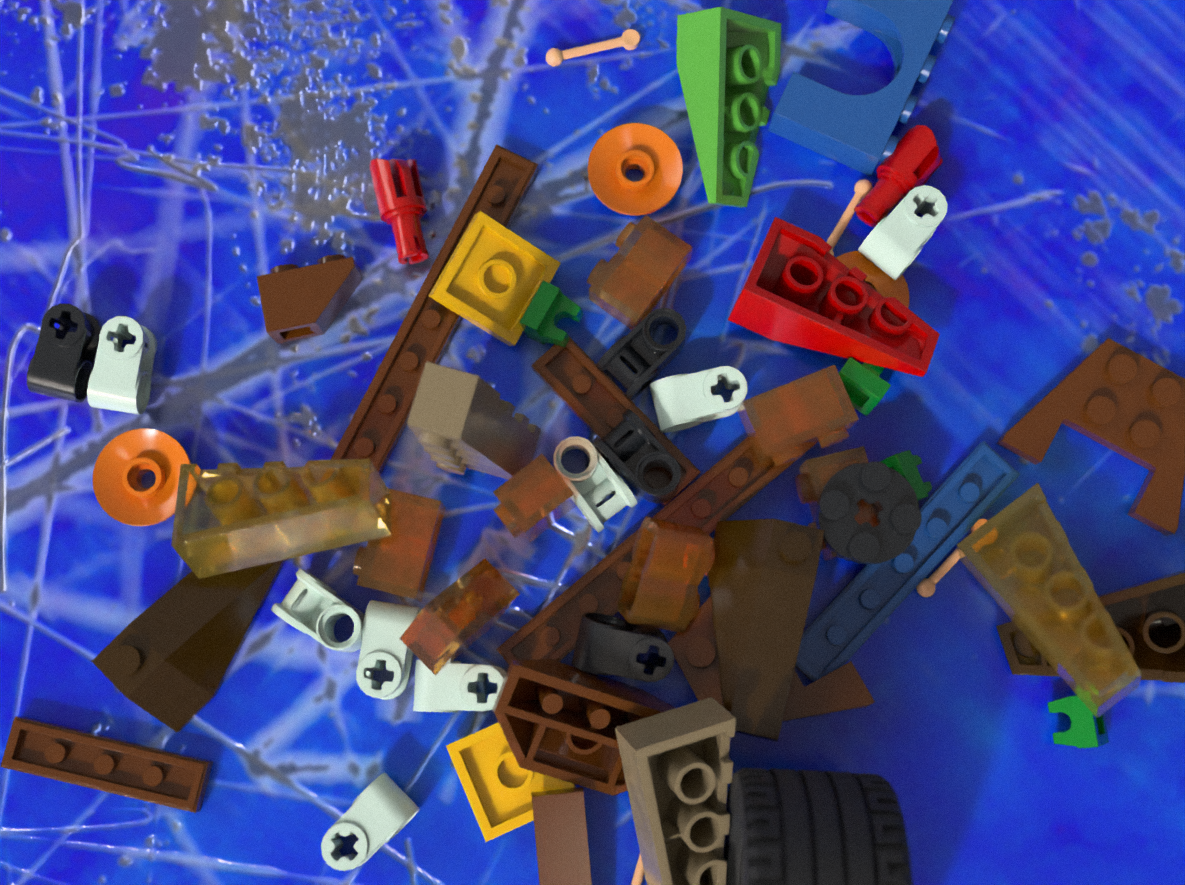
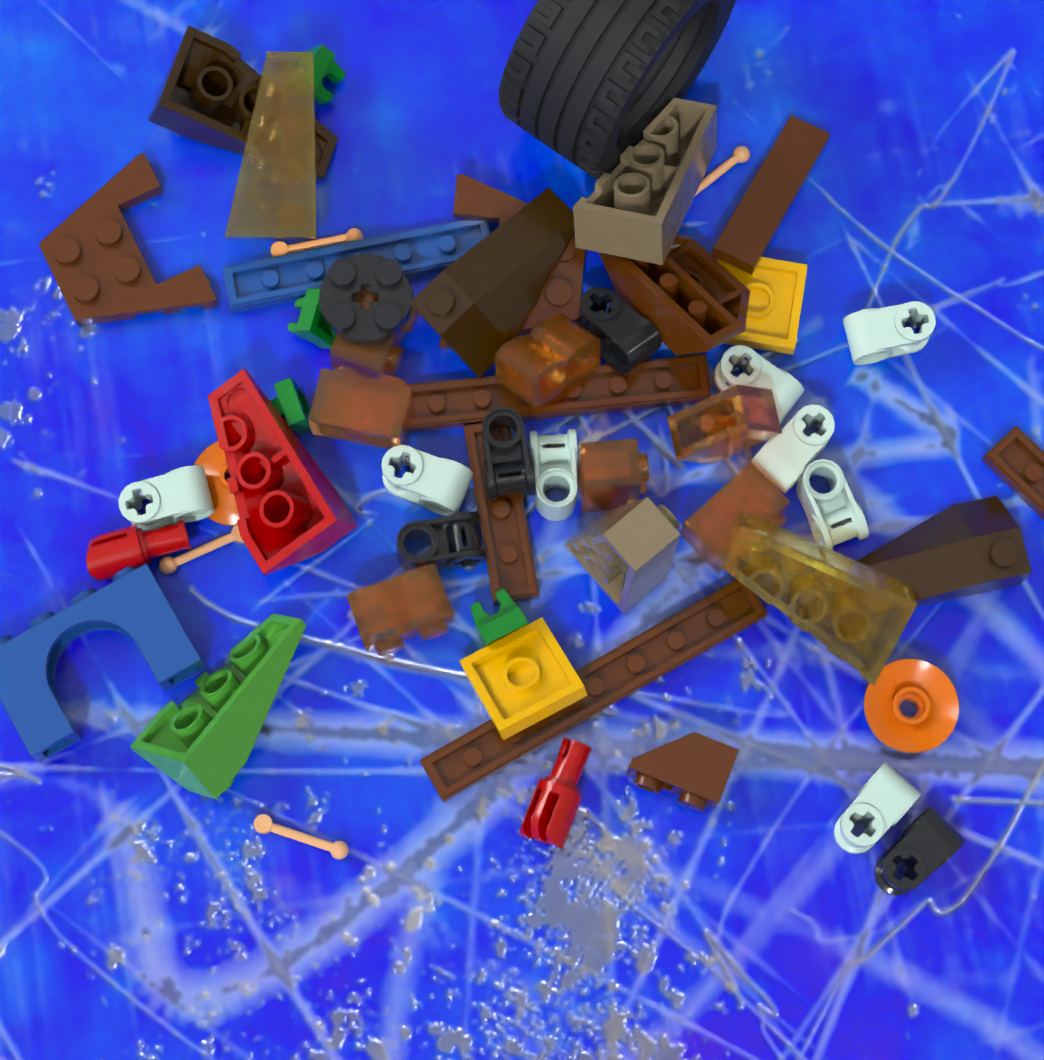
camera: 150 degrees left, 5 degrees down
orange dish [588,123,683,216] -> none

